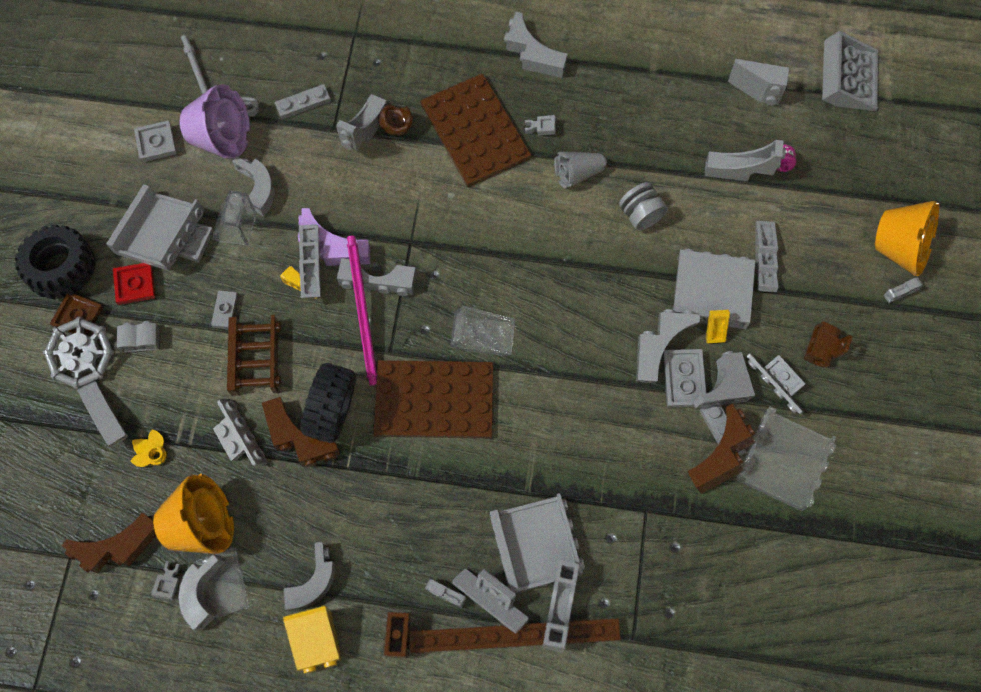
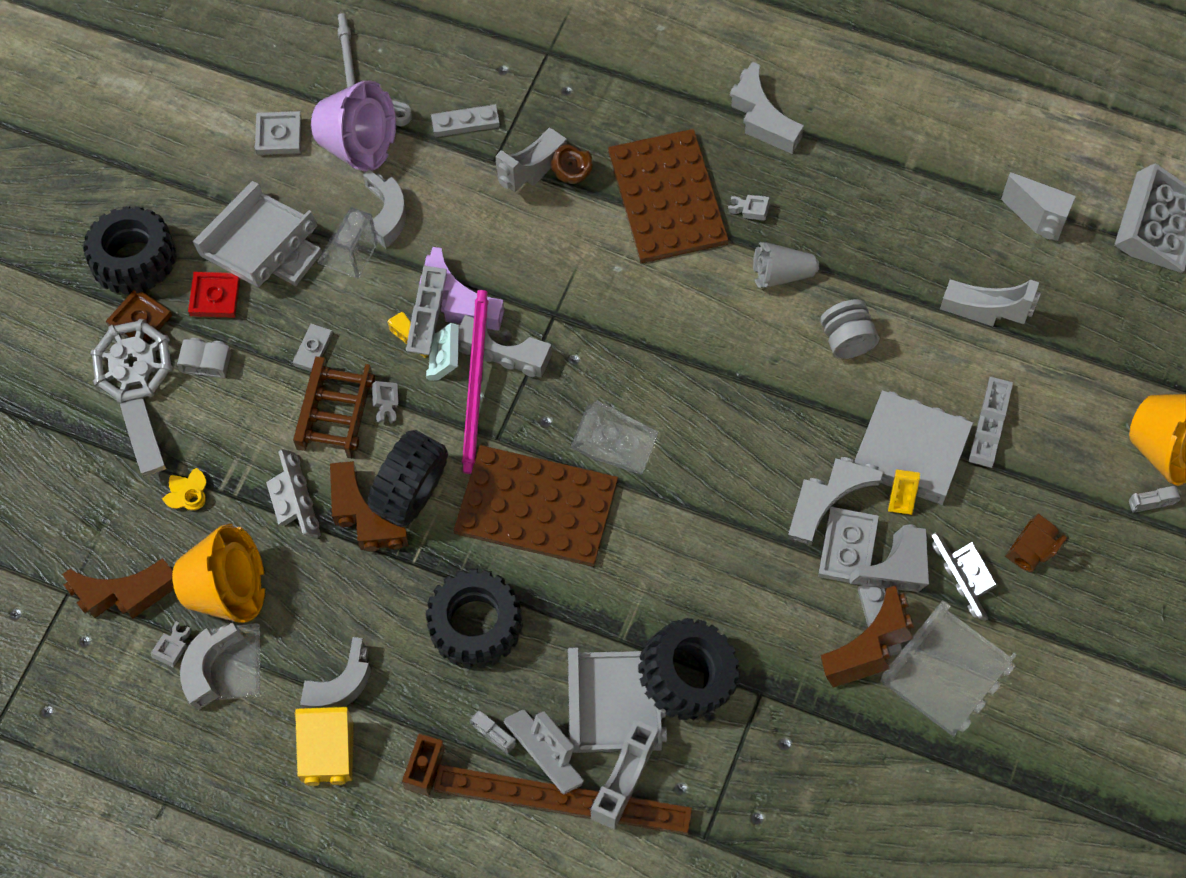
camera: 15 degrees right, 5 degrees down
dark pink head [776,145,797,172] -> none
none -> light grey plate [372,381,398,424]
none -> light aqua plate [426,323,459,381]
none -> black tyre [426,569,522,669]
none -> black tyre [638,618,740,720]

